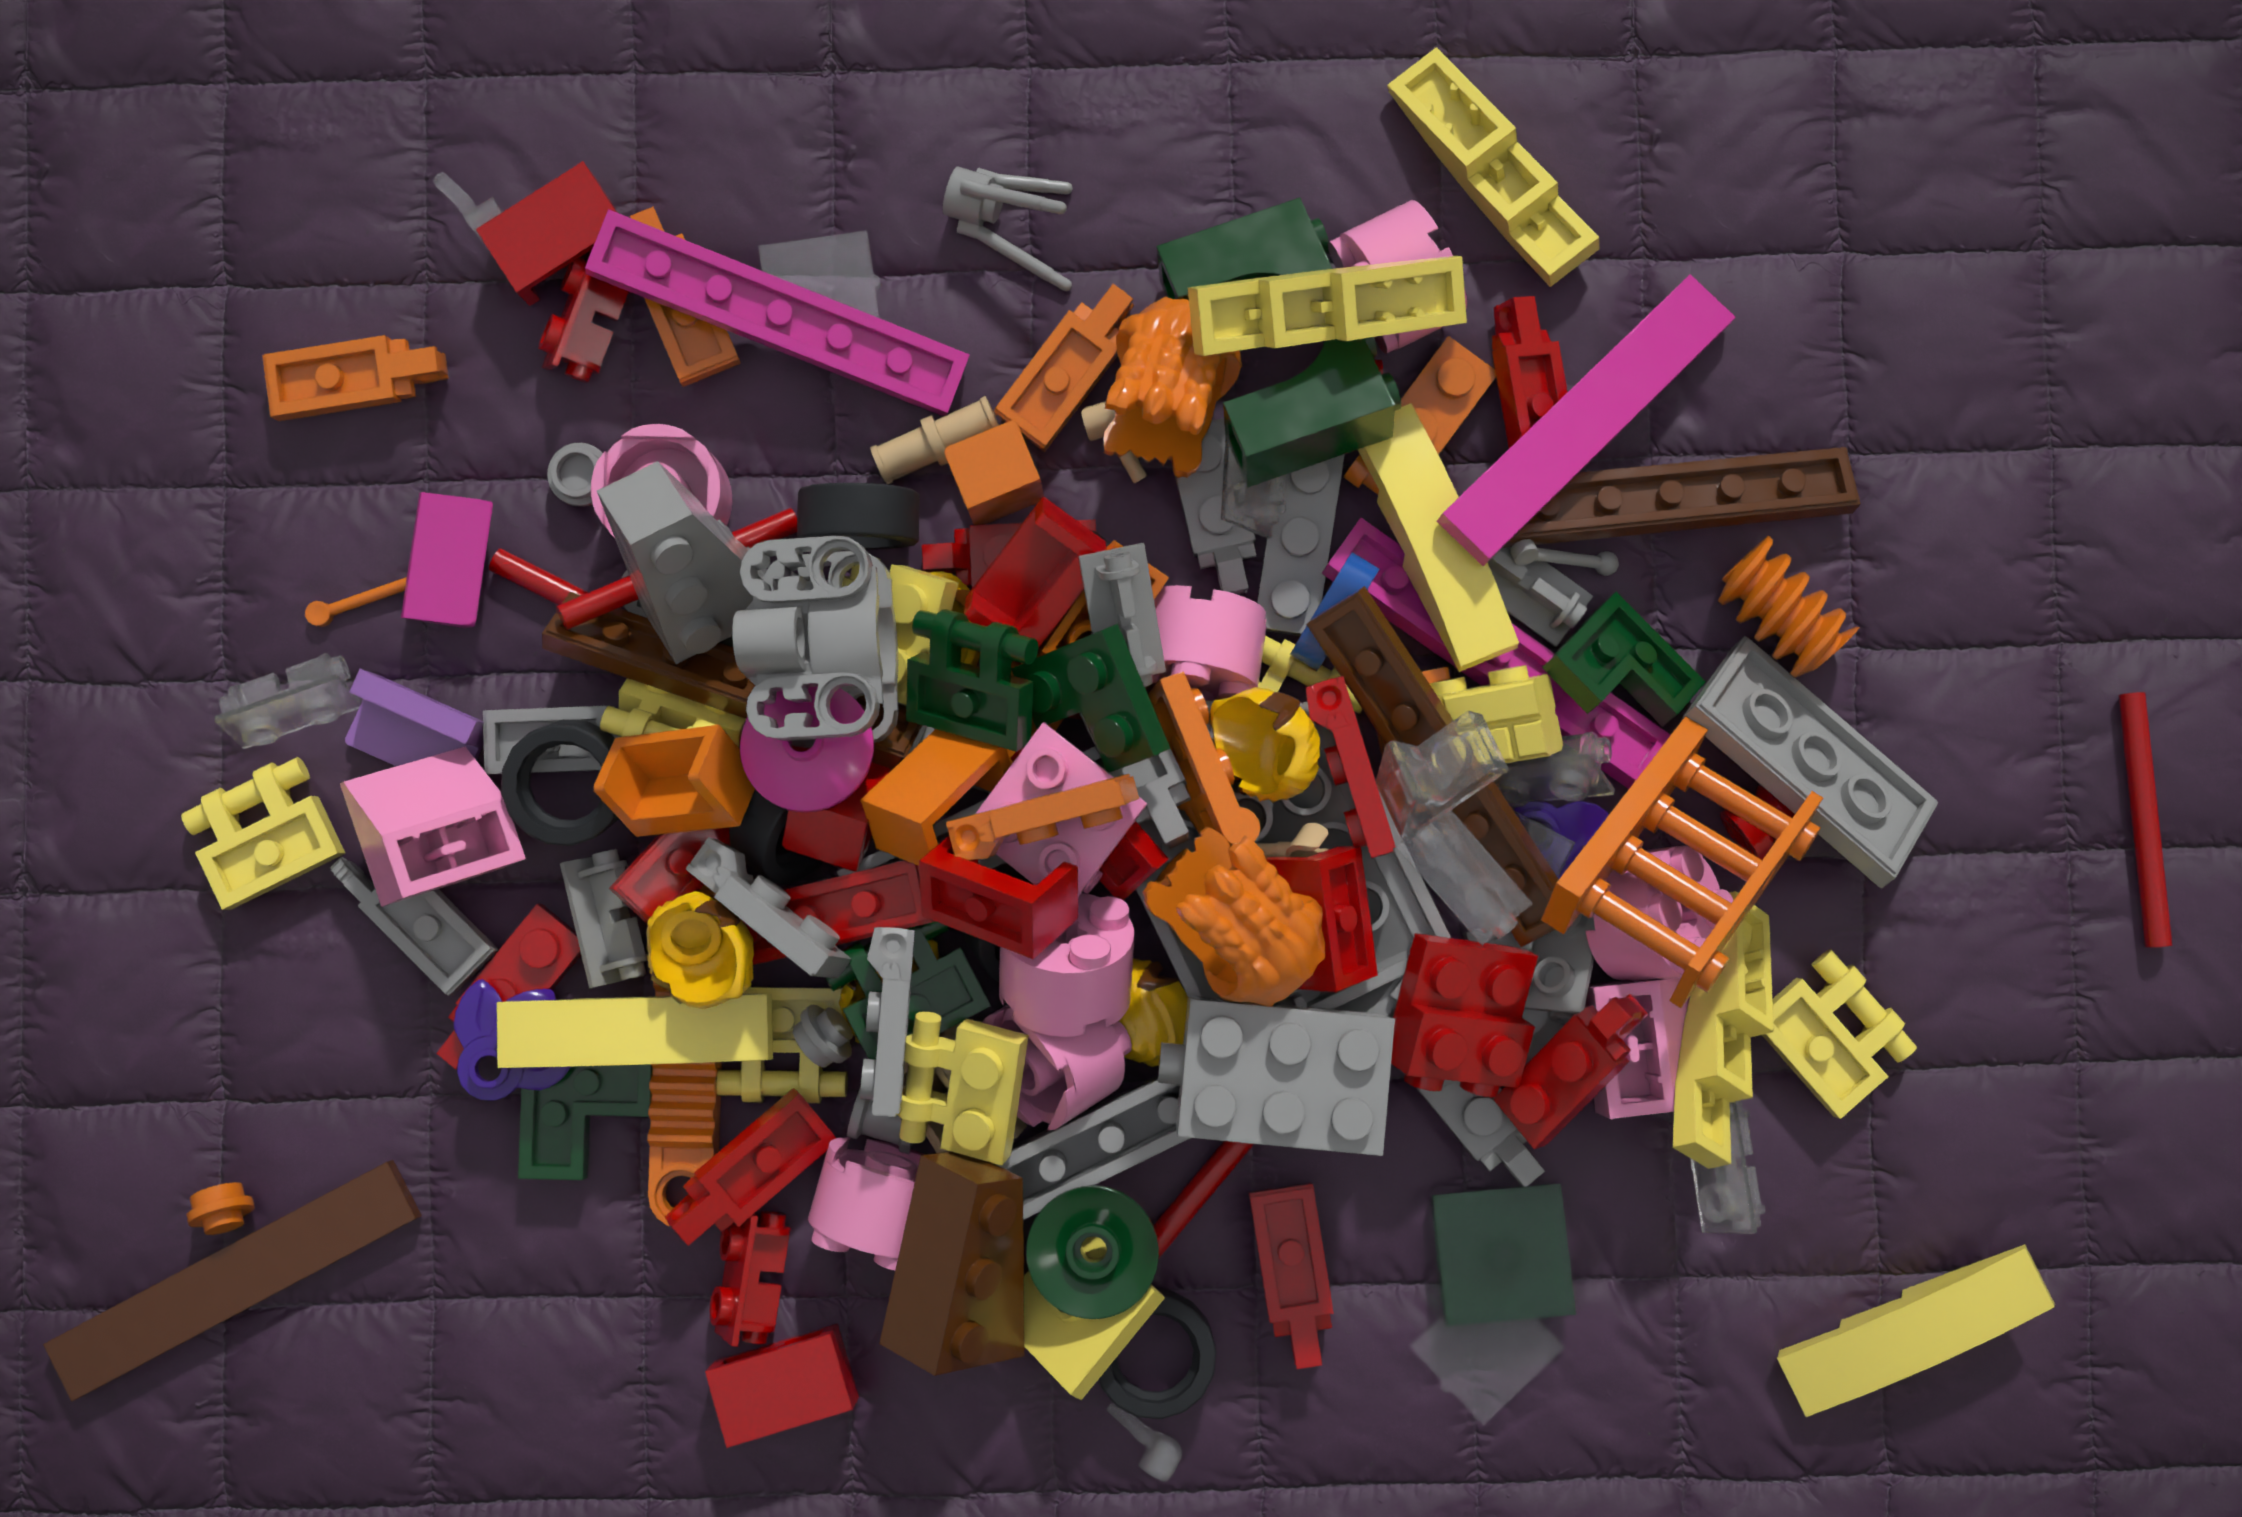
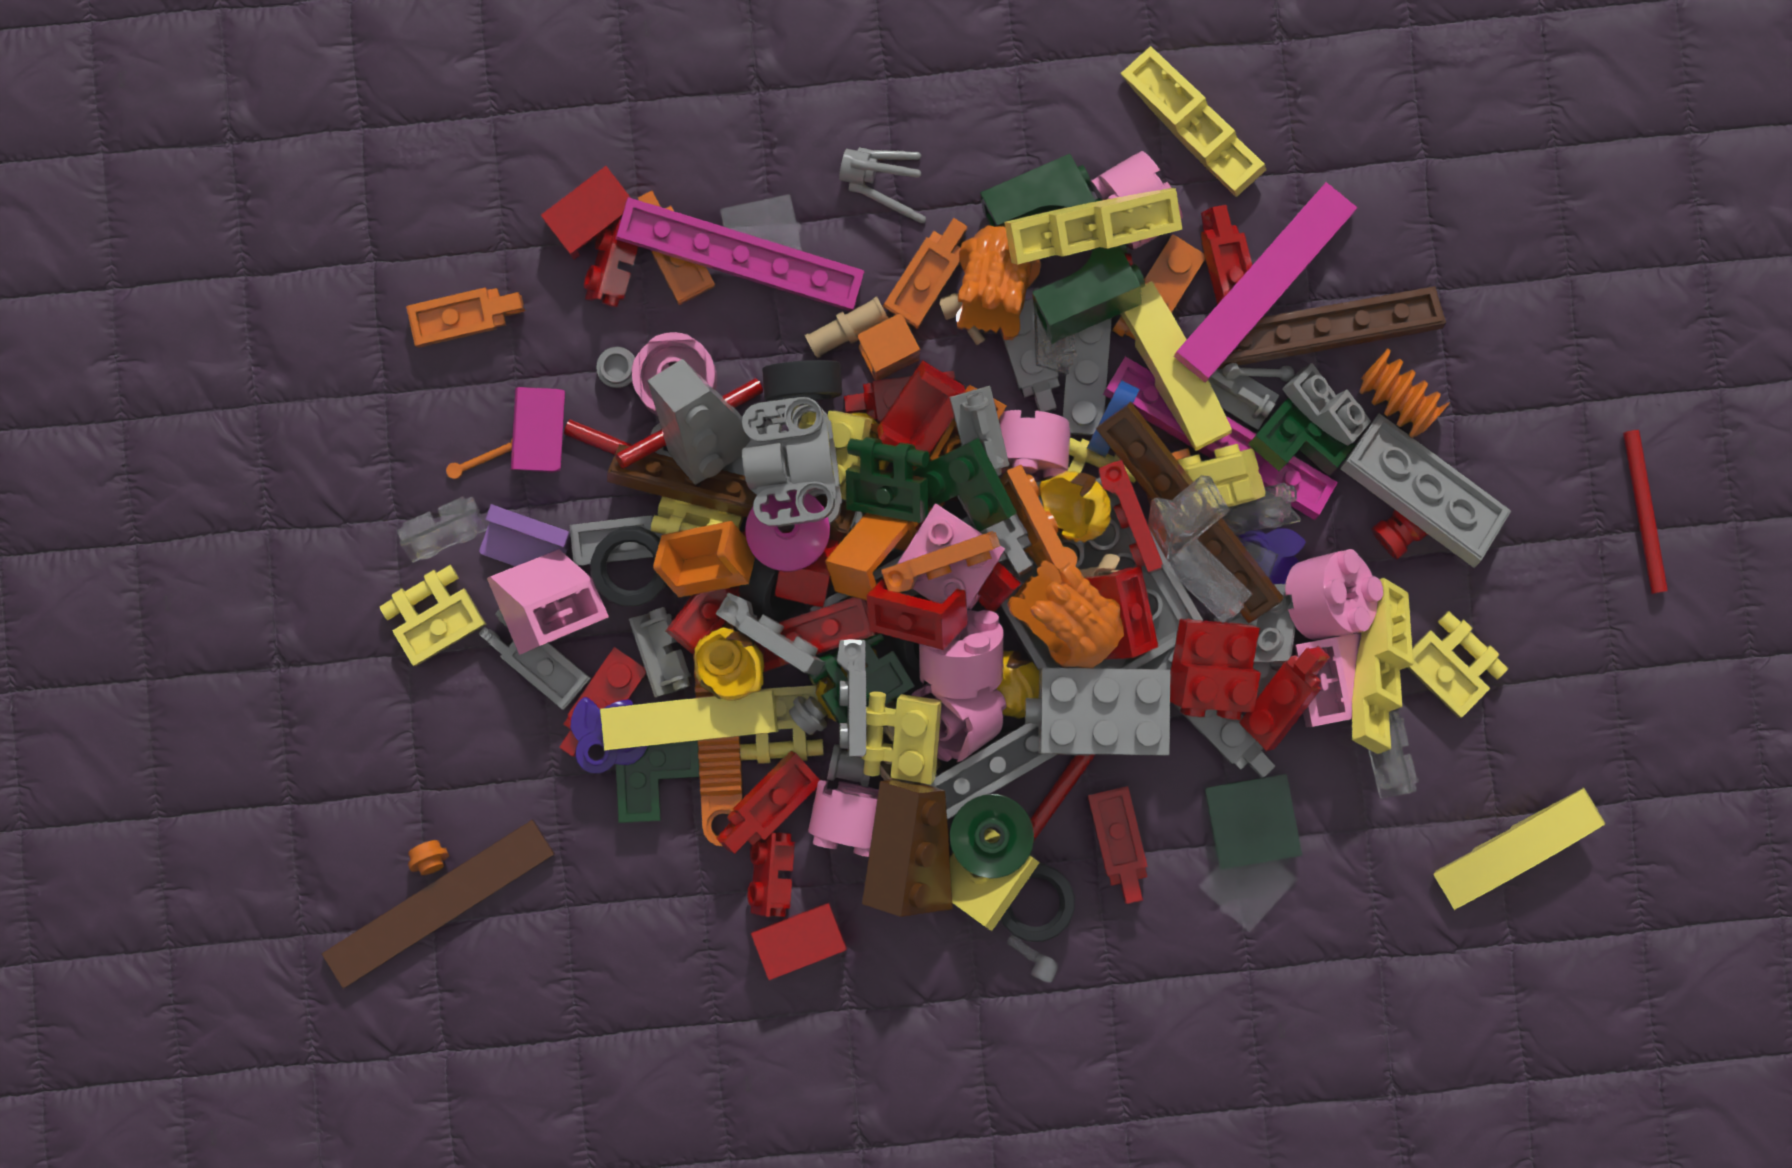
camera: 10 degrees left, 0 degrees up
clear hand [433,172,503,241] -> none
orange fence [1541,716,1823,1008] -> none
none -> light grey slope [1282,363,1371,445]

